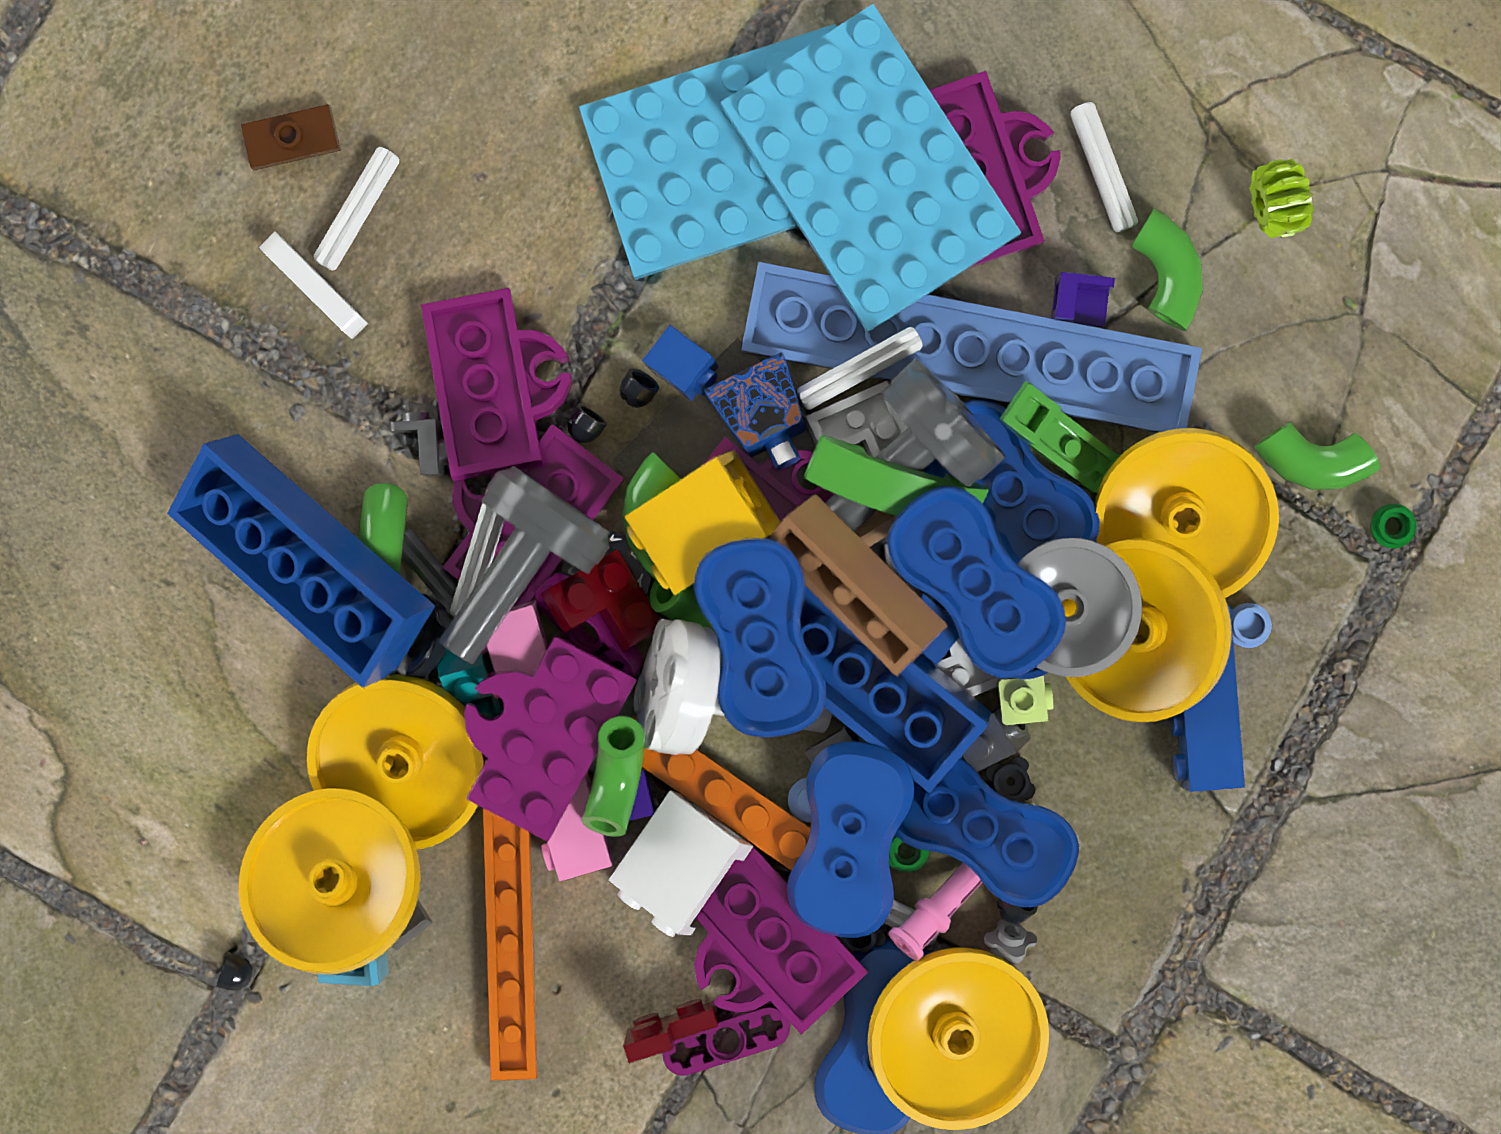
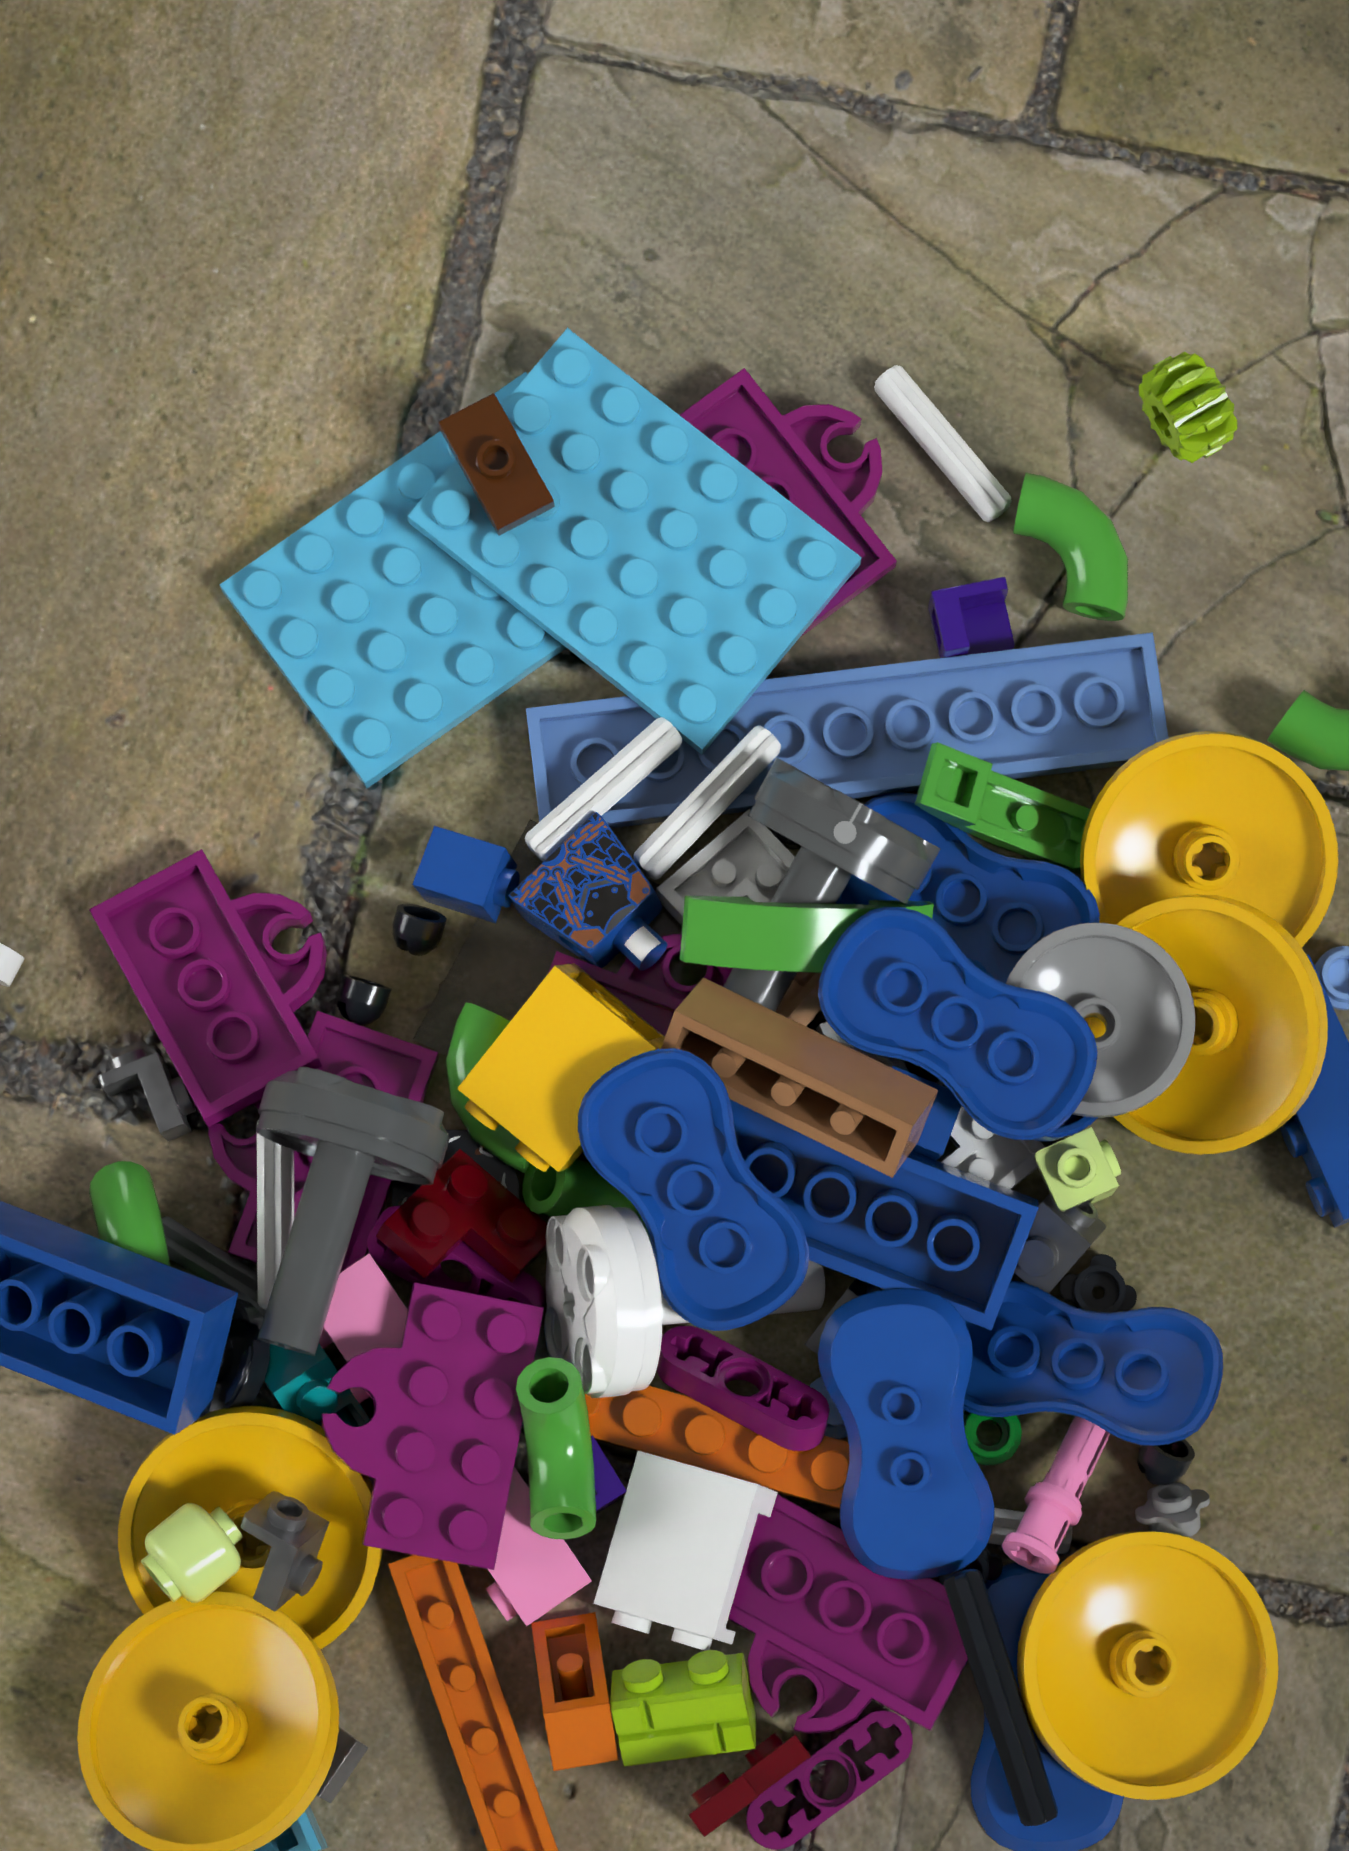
camera: 20 degrees left, 10 degrees down
none -> yellowish green head [141,1503,243,1603]
none -> flat silver bracket [241,1491,329,1612]
none -> reddish brown plate [438,393,555,536]
none -> white axle [525,717,682,862]
none -> orange slope [531,1612,619,1771]
none -> lime brick [610,1650,756,1767]
none -> magenta beam [657,1326,830,1451]
none -> black axle [944,1569,1058,1826]

